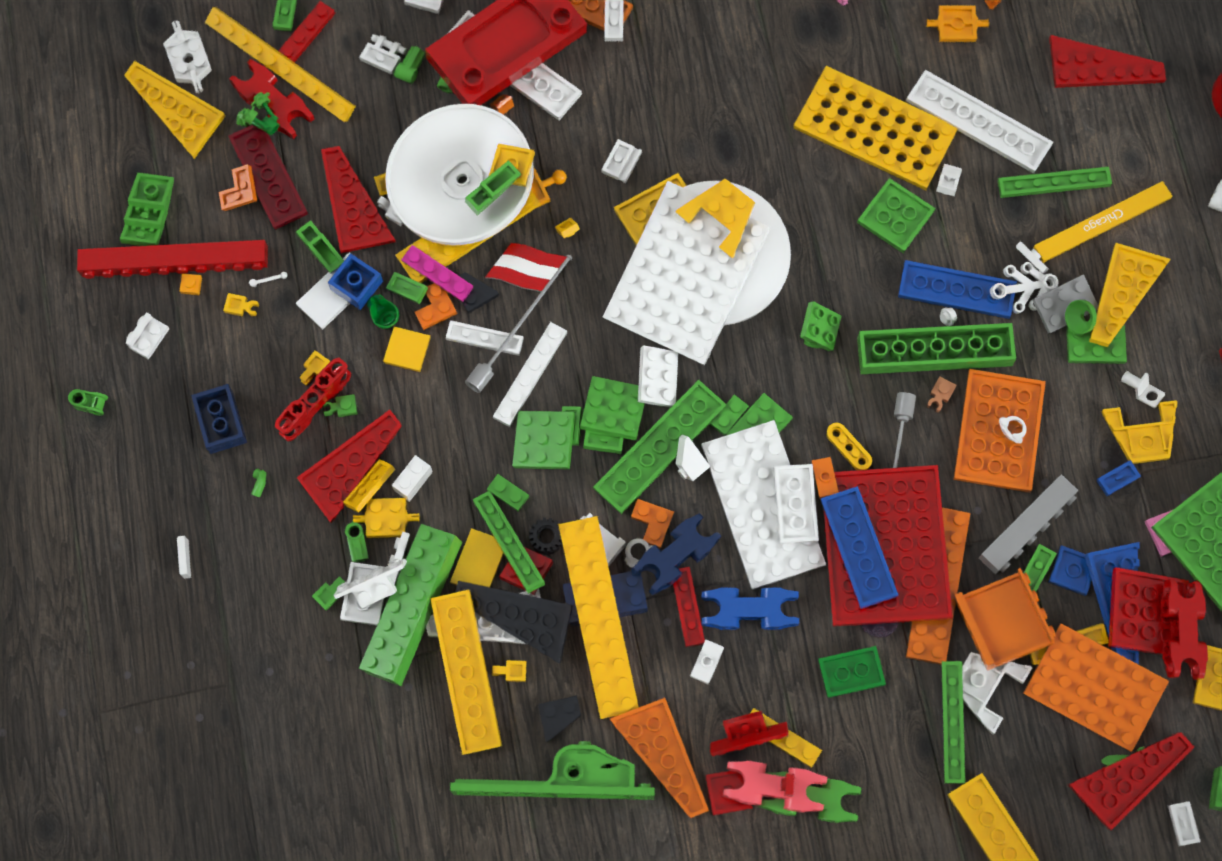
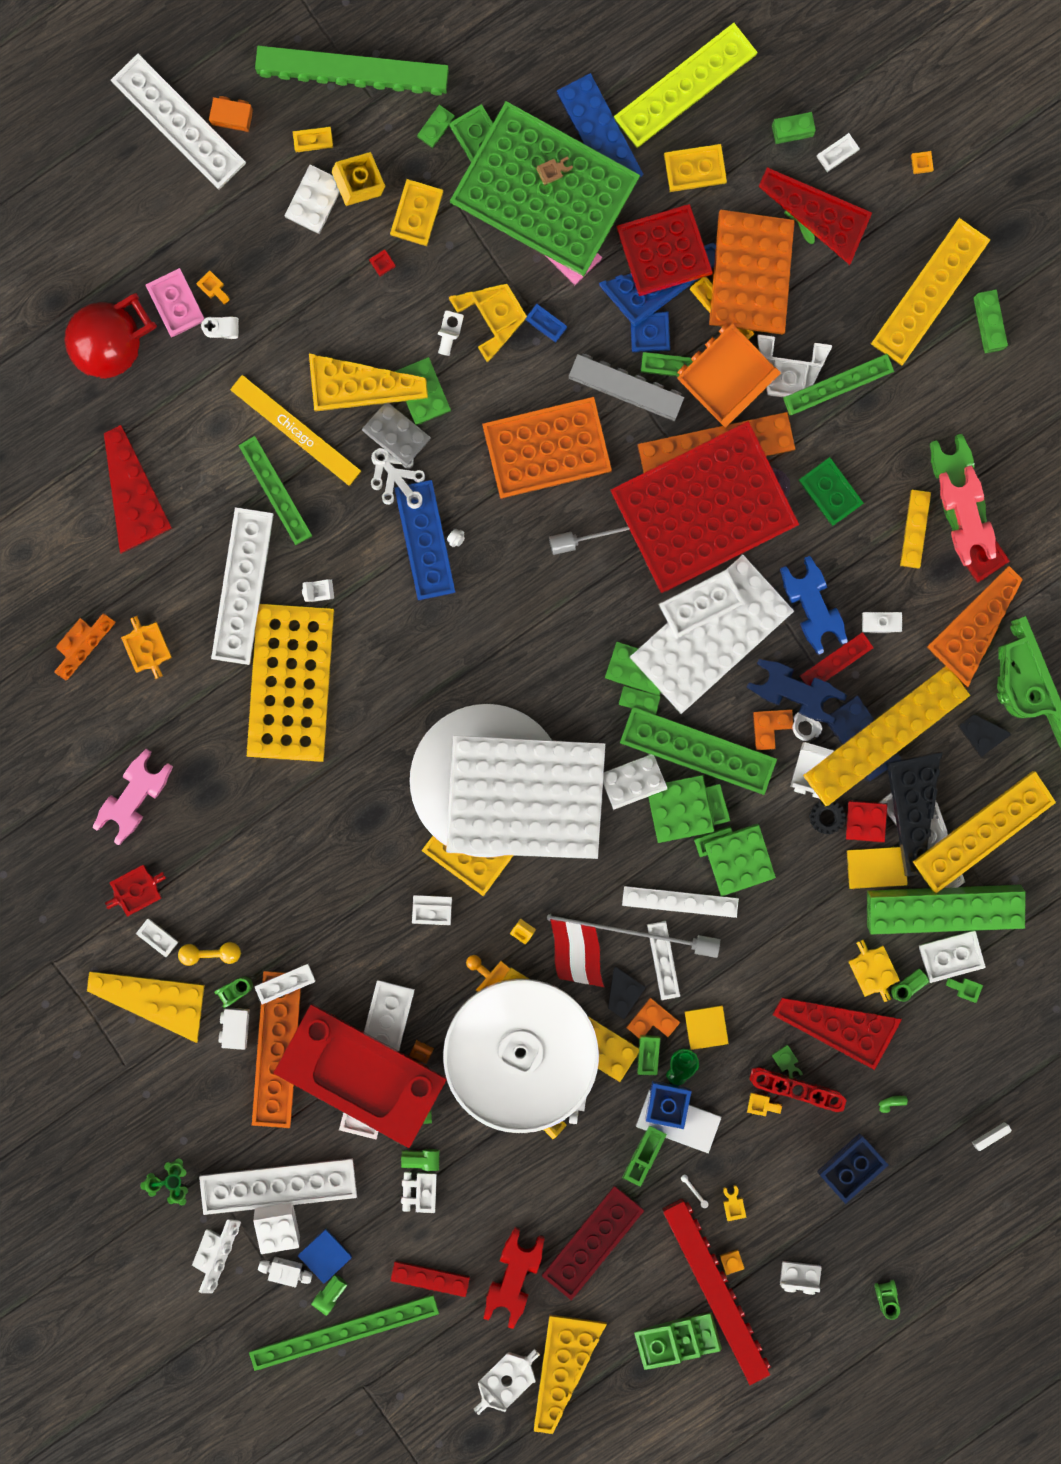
camera: 120 degrees left, 15 degrees up
yellow plate [205,7,356,122] -> none
orange plate [219,164,257,211] -> none
plant [236,92,280,135] -> none
red wing [321,146,396,253] -> none
white bracket [334,558,407,608] -> none
yellow plate [343,459,395,513] -> none
white plate [389,531,410,585] -> none
white brick [392,455,433,502] -> none
dark pink plate [401,245,474,302] -> none
bright green slope [465,160,521,215] -> none
bright green plate [473,491,545,593] -> none
bright green plate [487,474,530,512] -> none
yellow tile [488,143,535,187] -> none
yellow plate [492,660,526,682] -> none
yellow wing [675,179,755,259] -> none
white slope [676,435,710,481] -> none
red bracket [710,711,789,756] -> none
red plate [781,773,795,797] -> none
bright green plate [800,301,841,351] -> none
orange plate [811,457,839,499] -> none
blue plate [821,486,898,609] -> none
yellow plate [826,423,872,470] -> none
bright green plate [857,178,936,253] -> none
bright green brick [857,323,1016,374] -> none
nougat plate [927,377,957,413] -> none
white piece [999,416,1026,443] -> none
white plate [1016,241,1049,273] -> none
bright green piece [1065,299,1097,334] -> none
red piece [1160,579,1208,680] -> none

